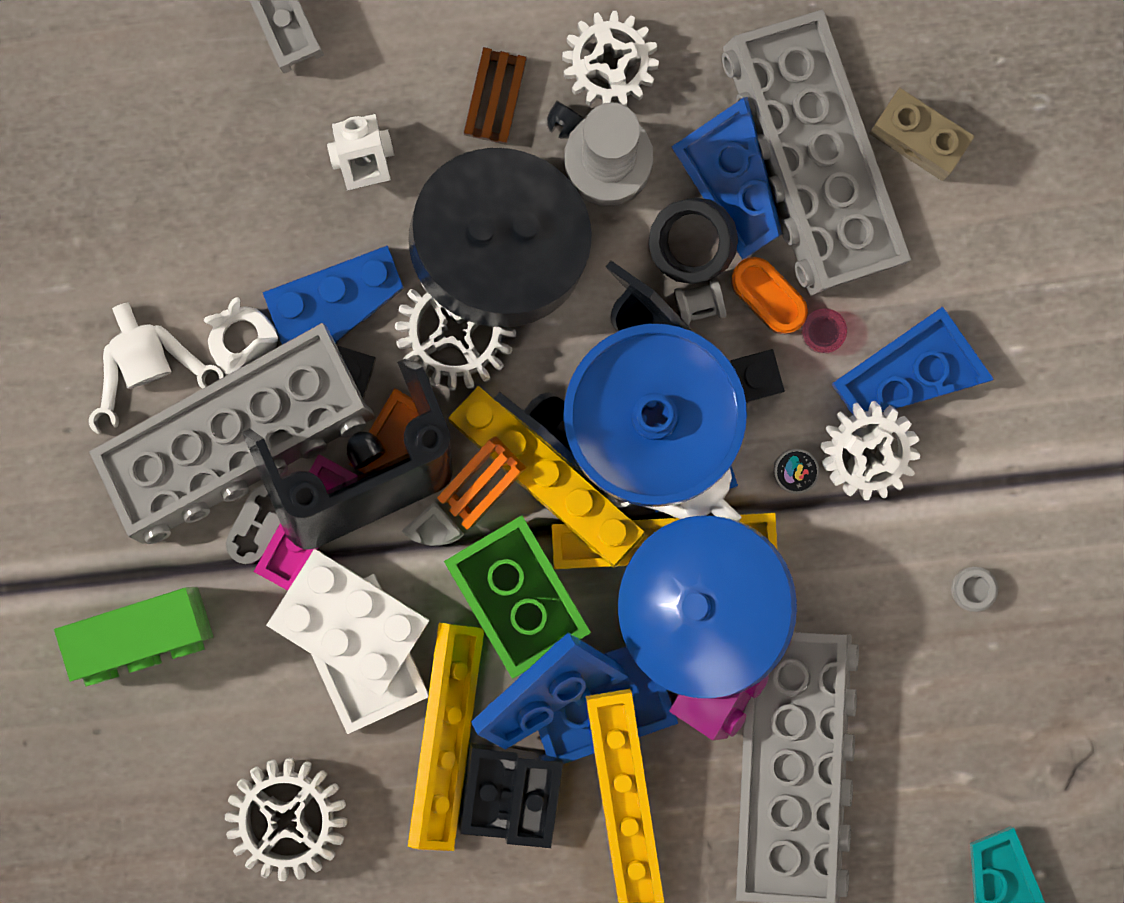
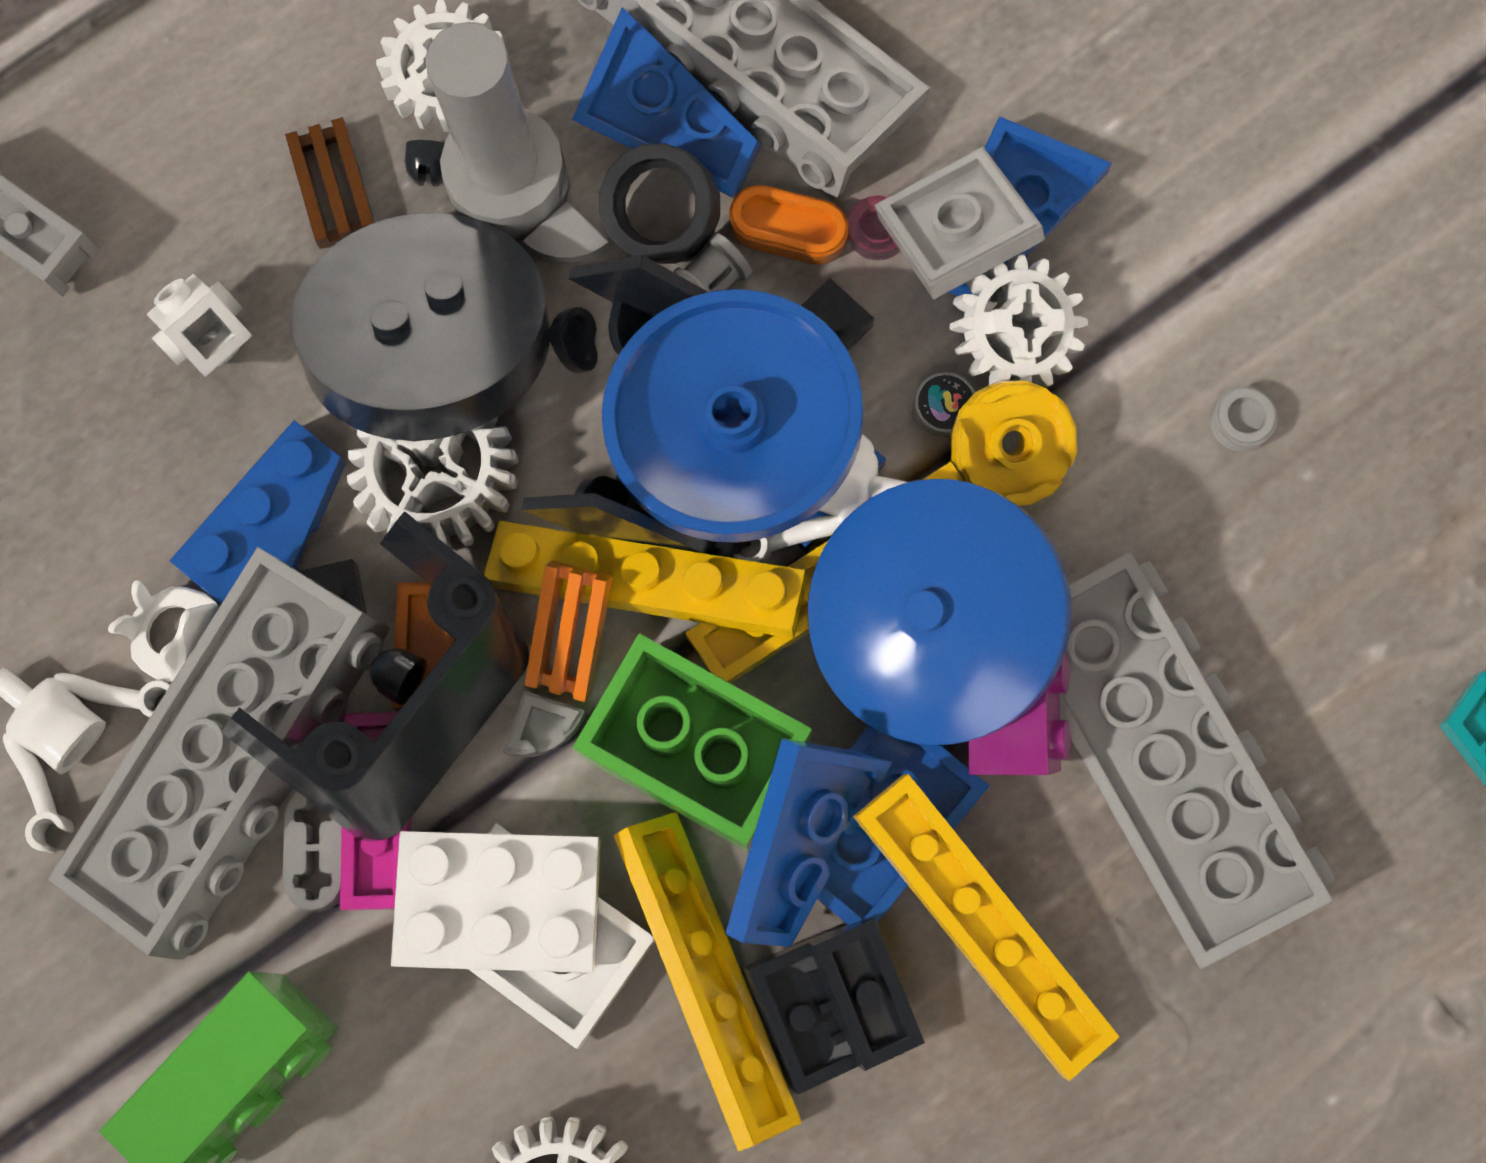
camera: 25 degrees left, 10 degrees down
none -> light grey tile [523,201,610,263]
none -> black piece [549,307,598,373]
none -> light grey plate [875,147,1045,300]
none -> yellow plate [950,380,1077,506]

